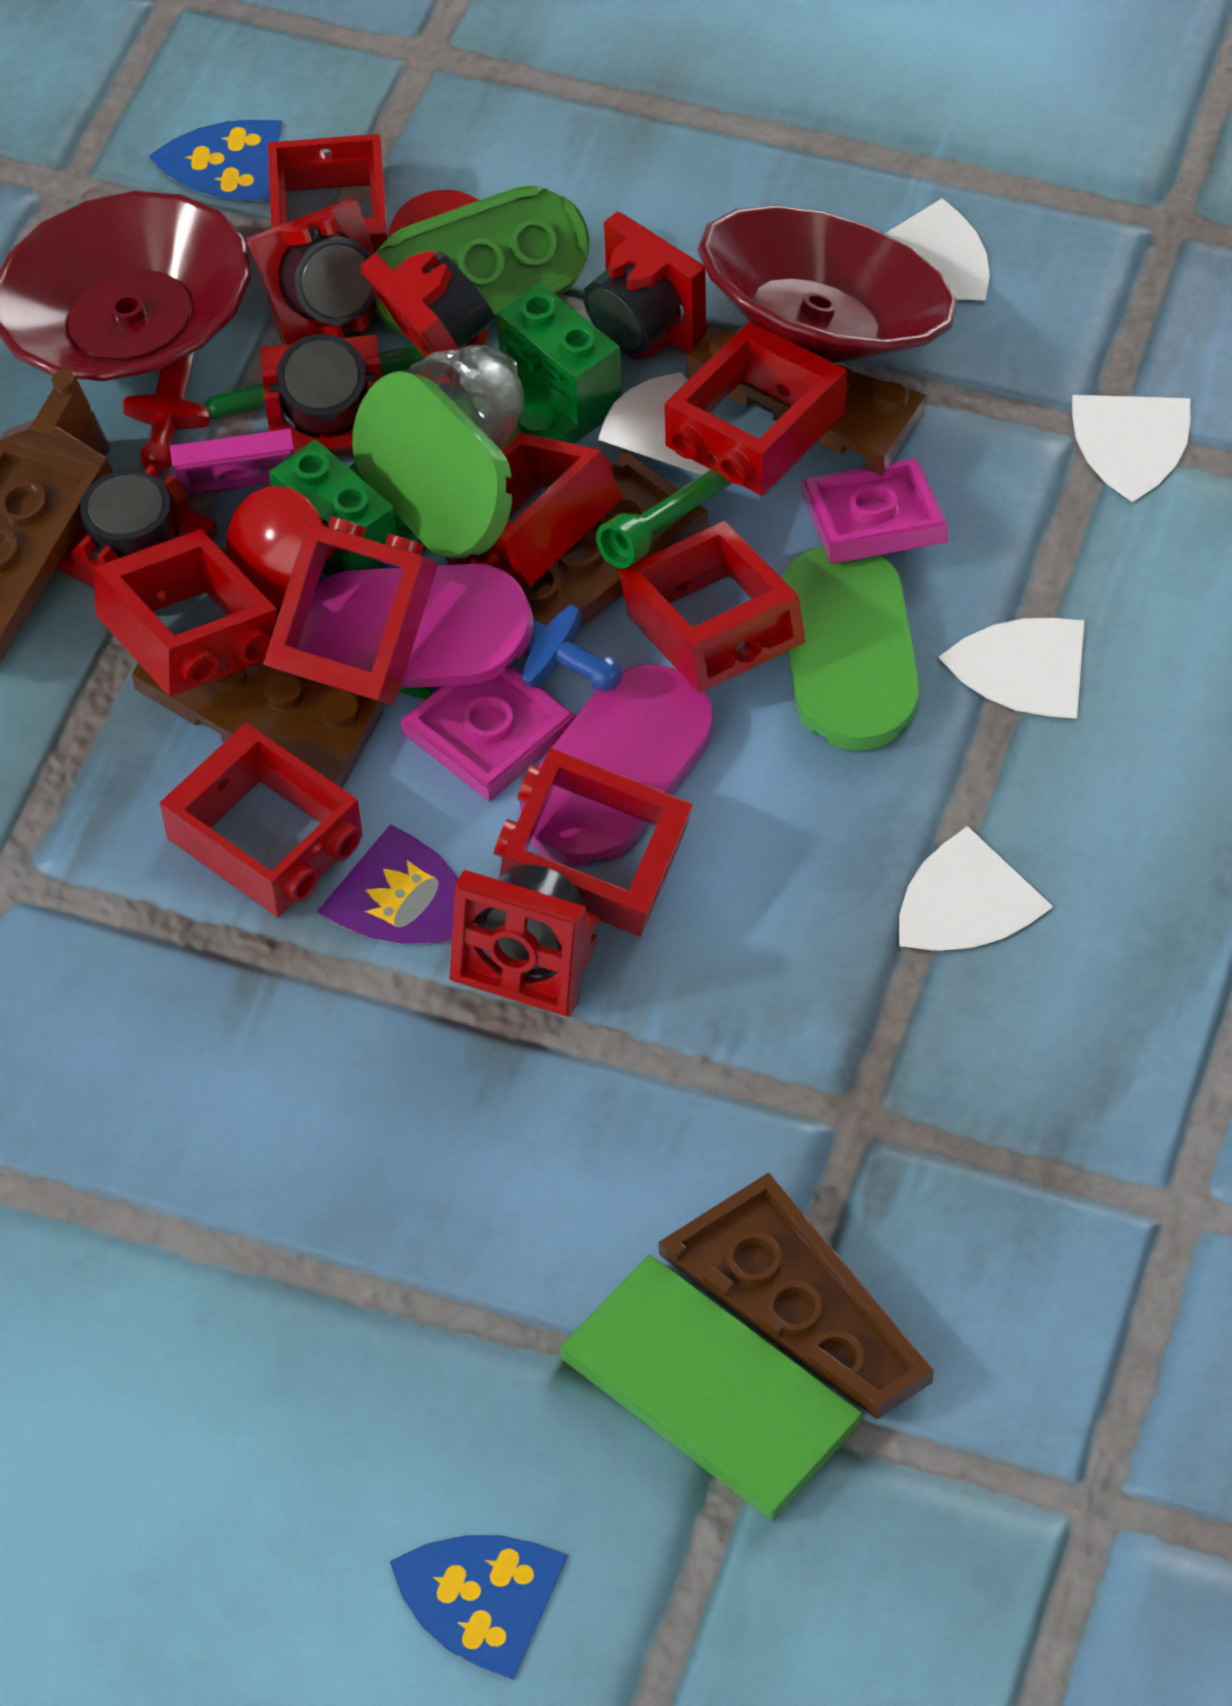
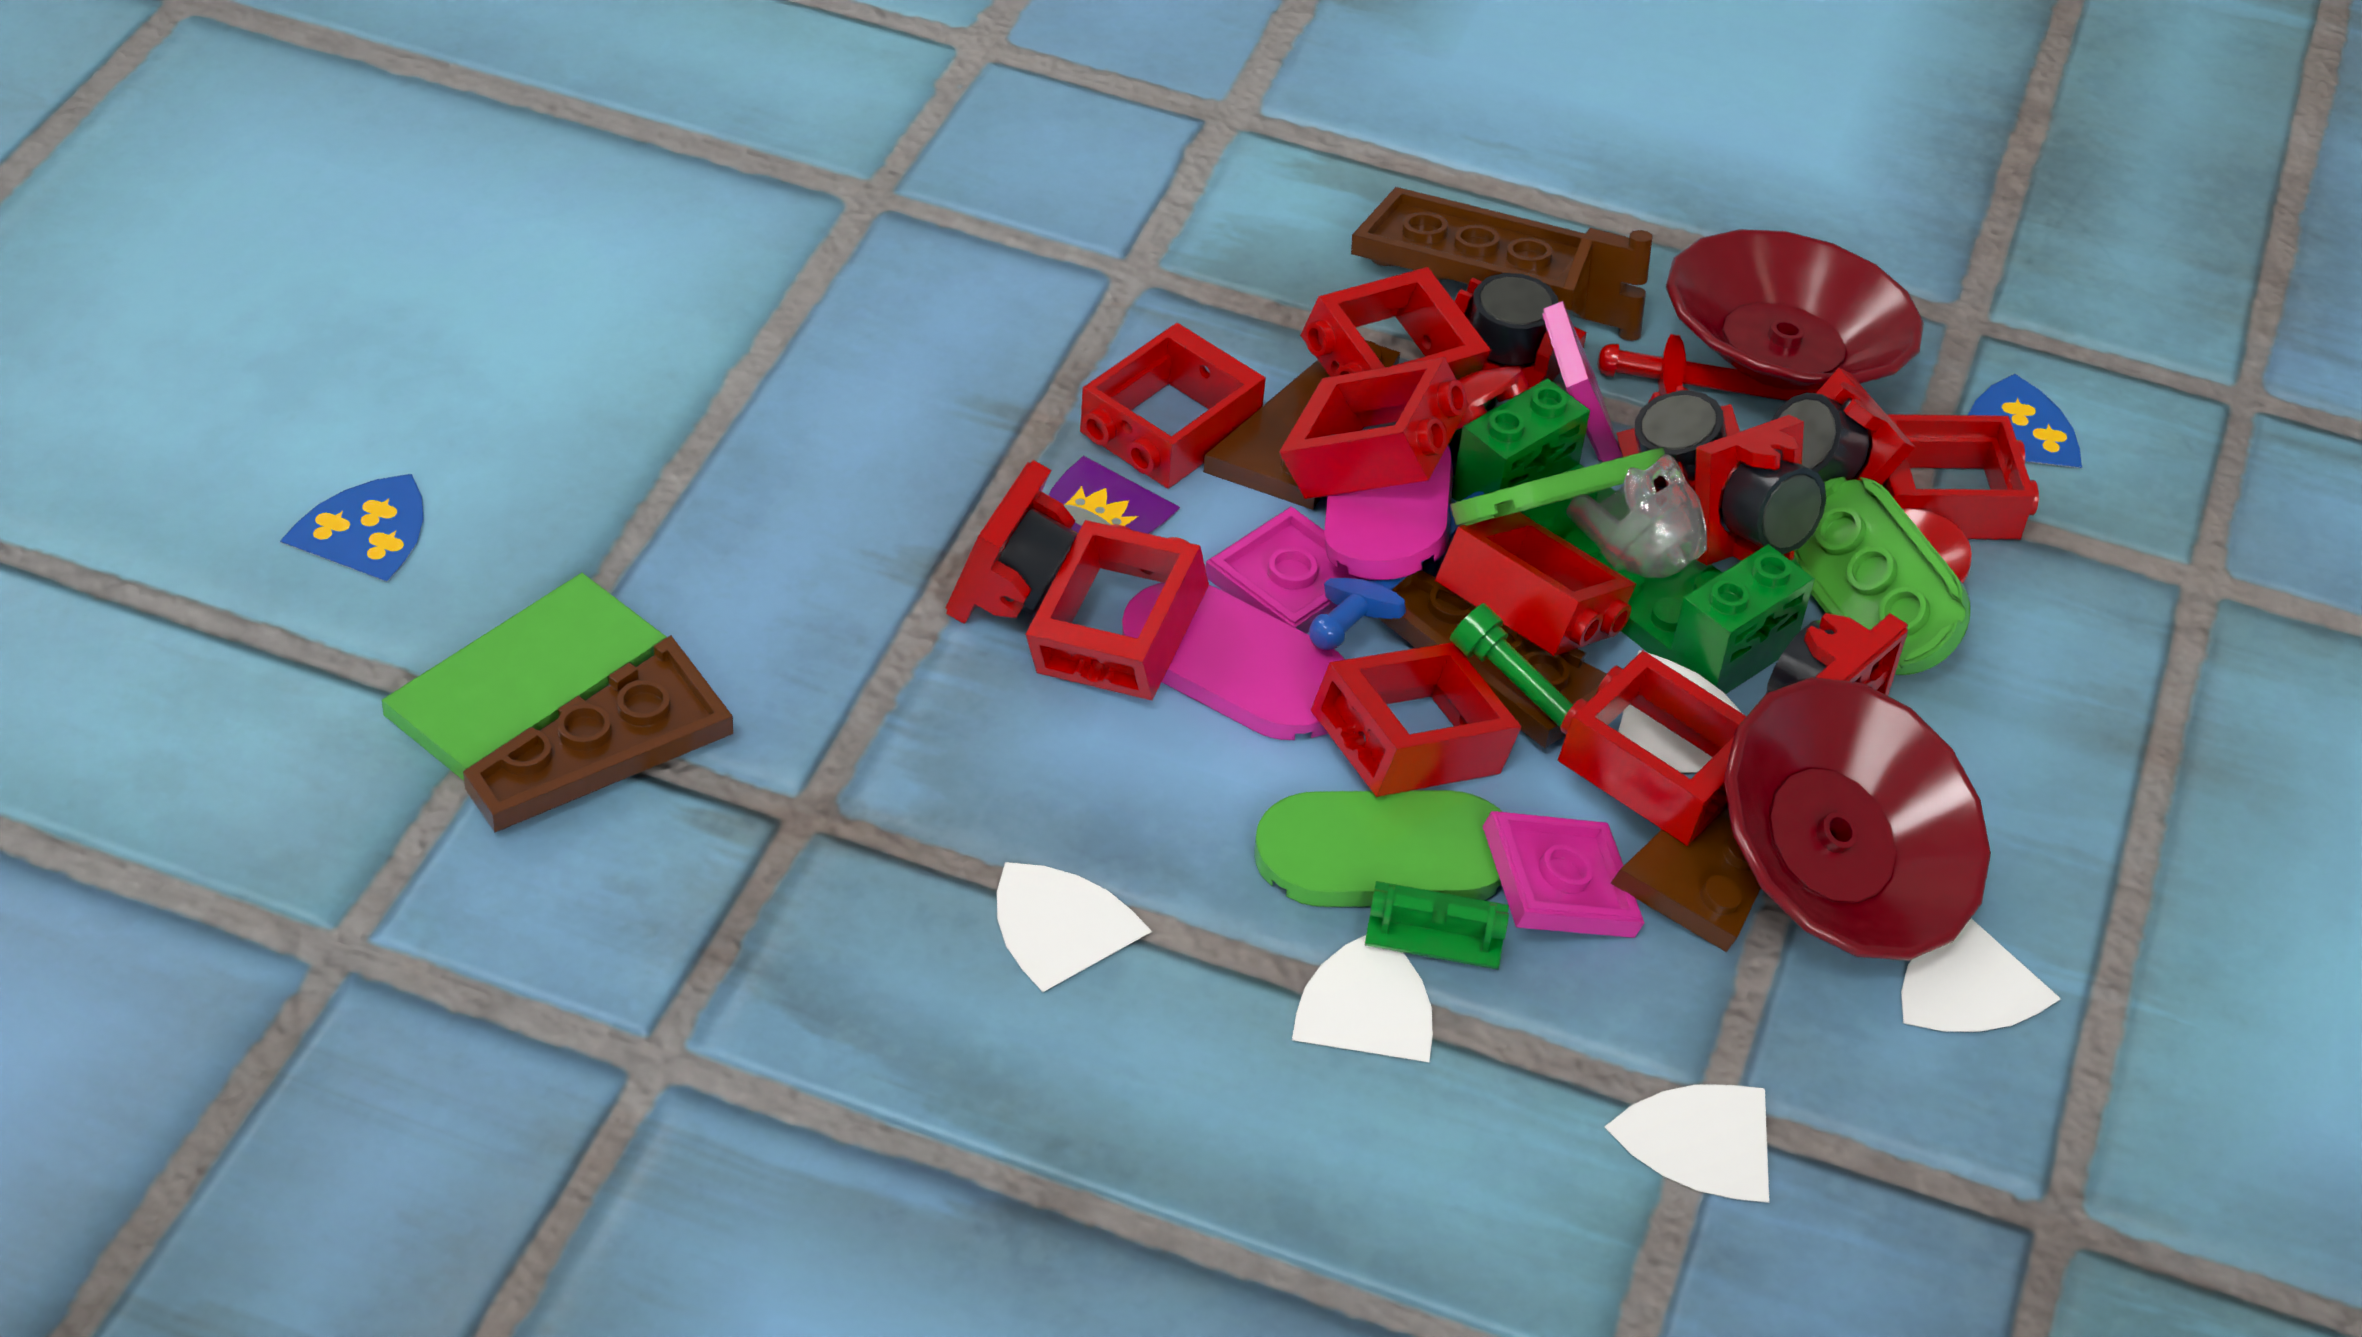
camera: 85 degrees right, 10 degrees down
none -> green hinge [1365,881,1509,970]

